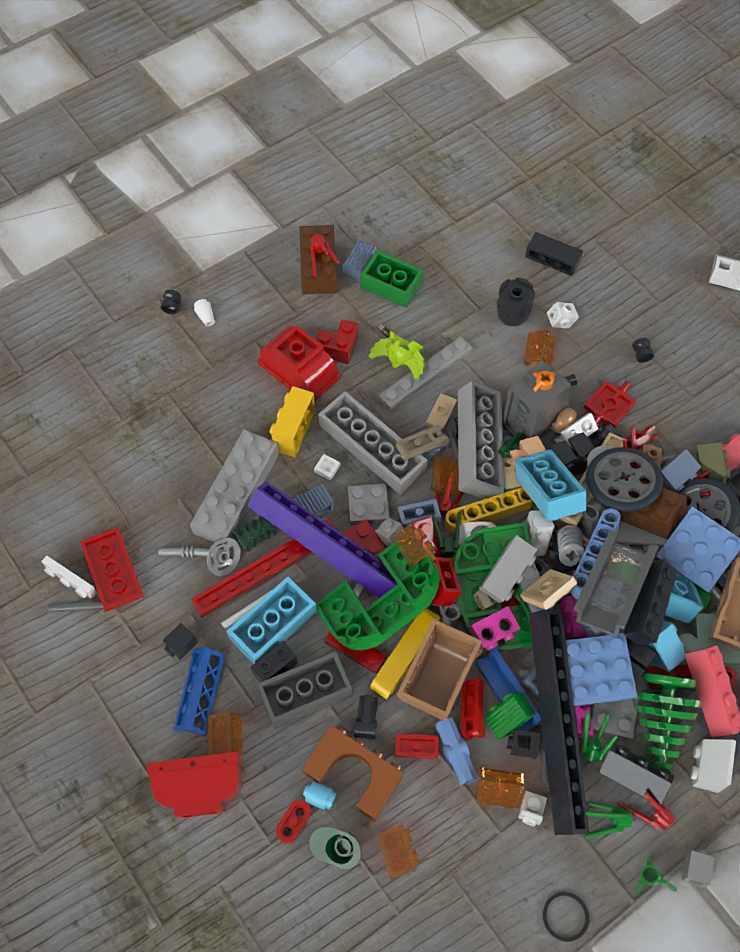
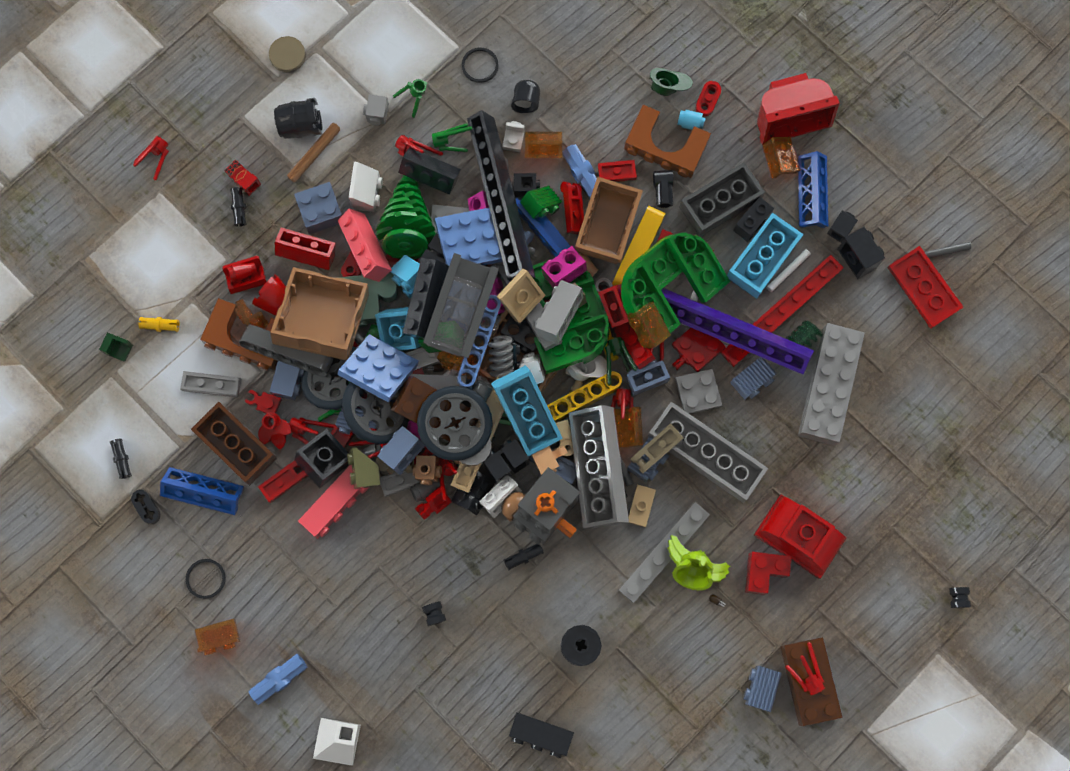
camera: 170 degrees right, 15 degrees up
white plate [41,556,97,600] -> none
light grey dish [159,537,240,576] -> none
white cone [194,299,215,327] -> none
yellow brick [270,386,315,458] -> none
white plate [314,454,340,481] -> none
green brick [360,250,424,308] -> none
light grey brick [375,517,407,547] -> none
clear orange bracket [377,823,419,880] -> none
dark green axle [498,432,526,458] -> none
clear orange bracket [523,329,556,366] -> none
white brick [547,302,579,328] -> none
green plant [580,712,618,763] -> none
red plate [584,381,636,428] -> none
none -> black helmet [511,80,540,114]
none -> black brick [837,227,885,280]

